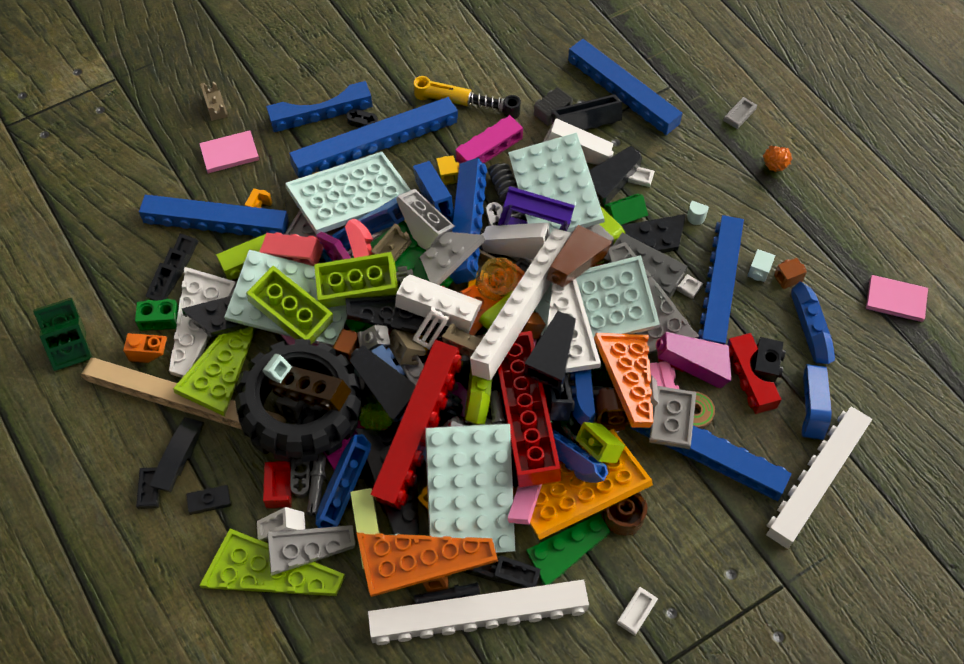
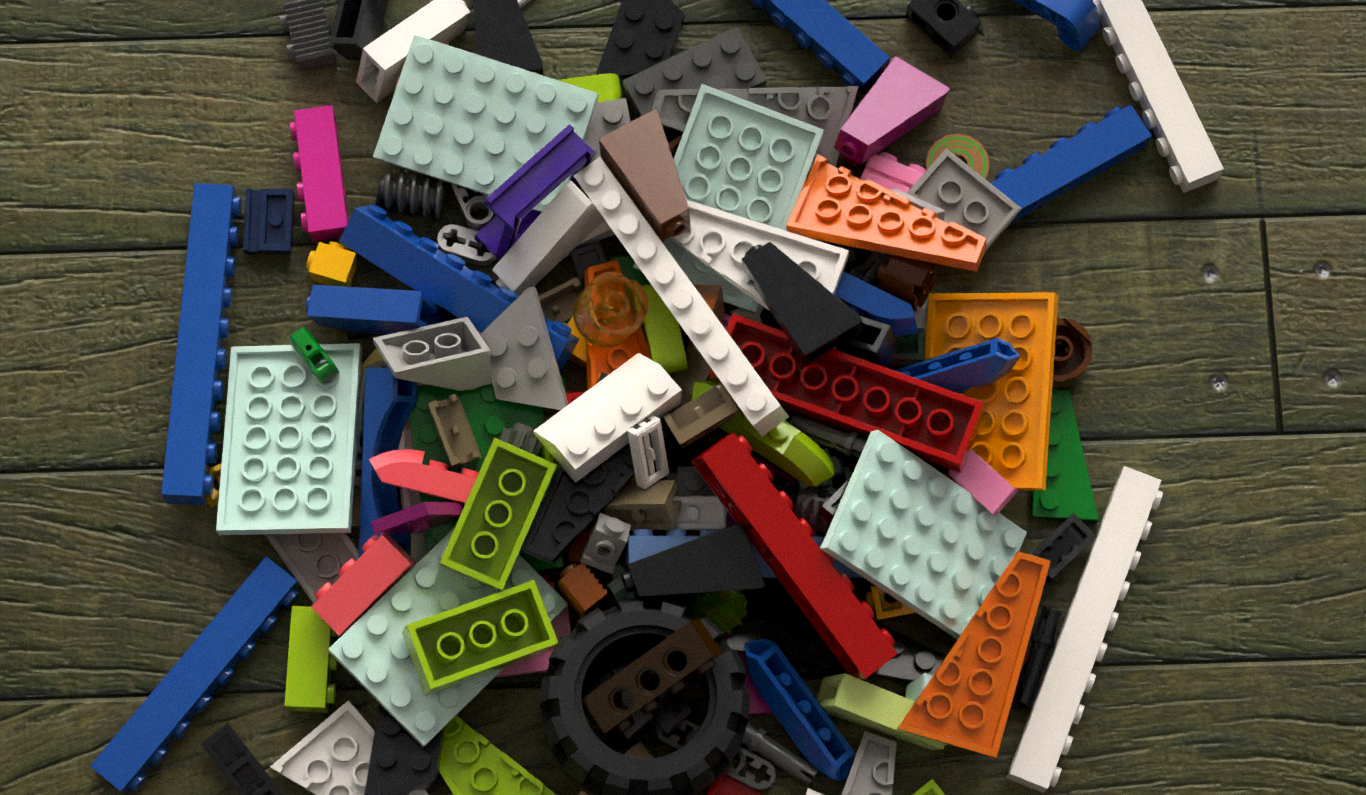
camera: 60 degrees left, 15 degrees up
bright pink tile [199,131,259,173] -> none
light orange bracket [245,188,272,208] -> none
light aqua brick [262,354,292,383] -> none
blue arch [266,81,373,132] -> none
black beam [347,109,378,128] -> none
piece [414,76,521,119] -> none
lime brick [575,422,625,463] -> none
green brick [604,194,648,225] -> none
white tile [617,587,658,636] -> none
white tile [677,274,703,299] -> none
red arch [727,333,782,414] -> none
none -> dark blue plate [243,188,295,255]
none -> green bar [289,327,340,385]

